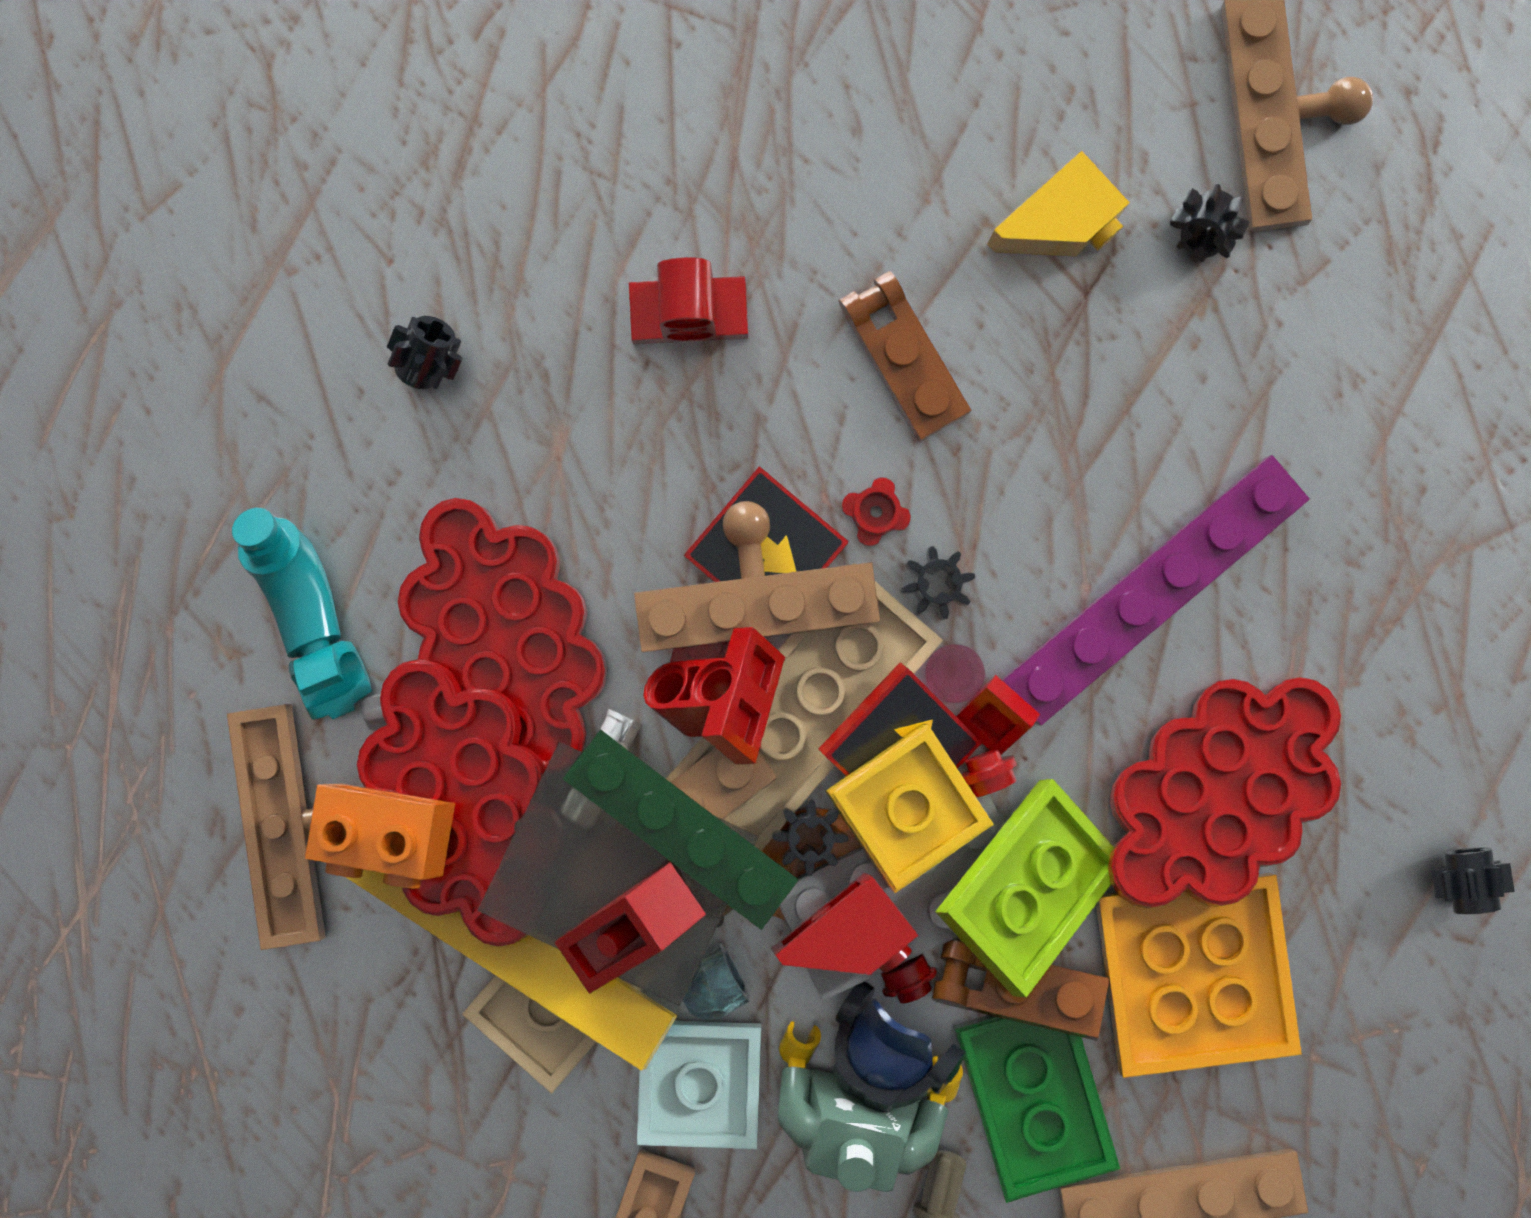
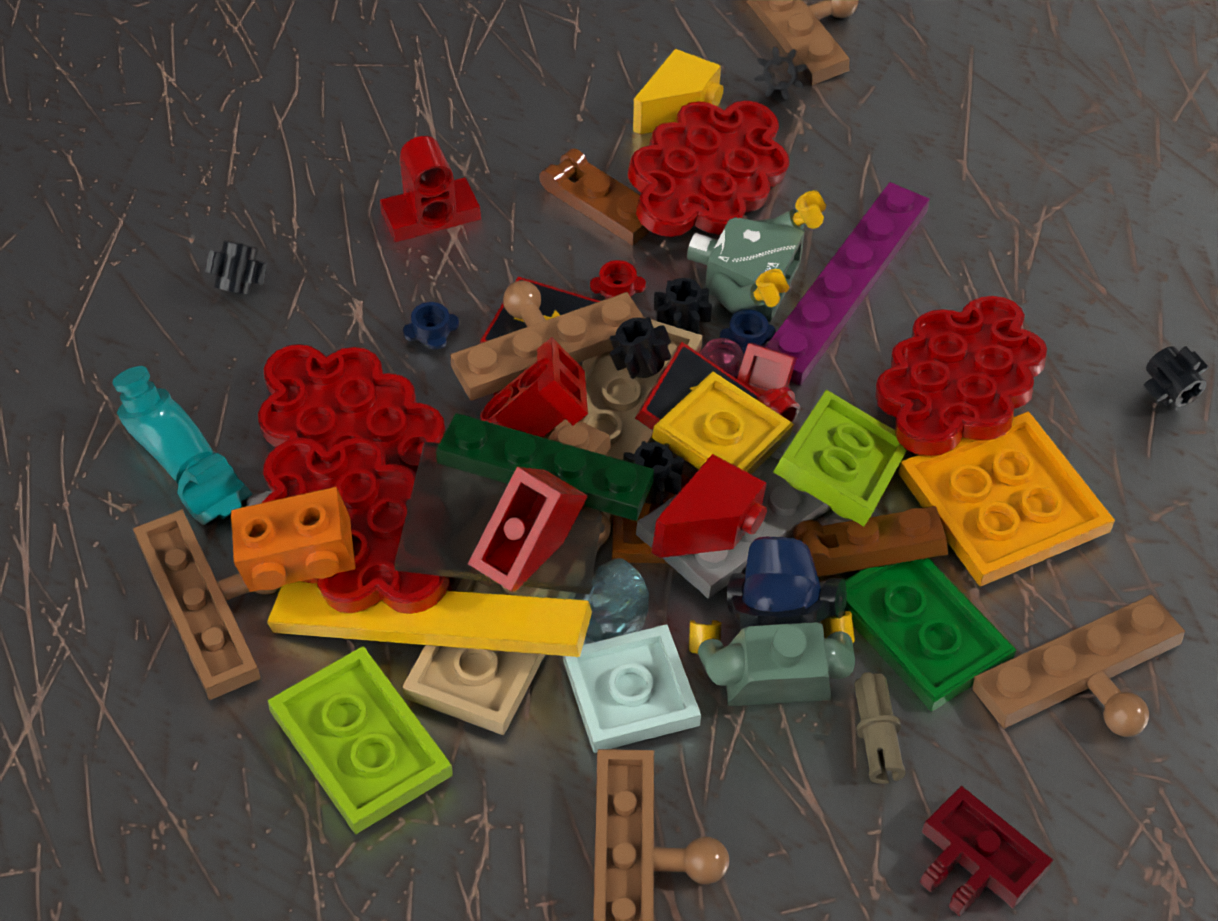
camera: 20 degrees left, 35 degrees down
none -> lime plate [267,646,453,835]
none -> dark blue plate [403,302,459,350]
none -> black gear [609,317,672,379]
none -> red plate [628,100,790,237]
none -> sand green torso [687,190,827,322]
none -> dark blue plate [719,310,776,355]

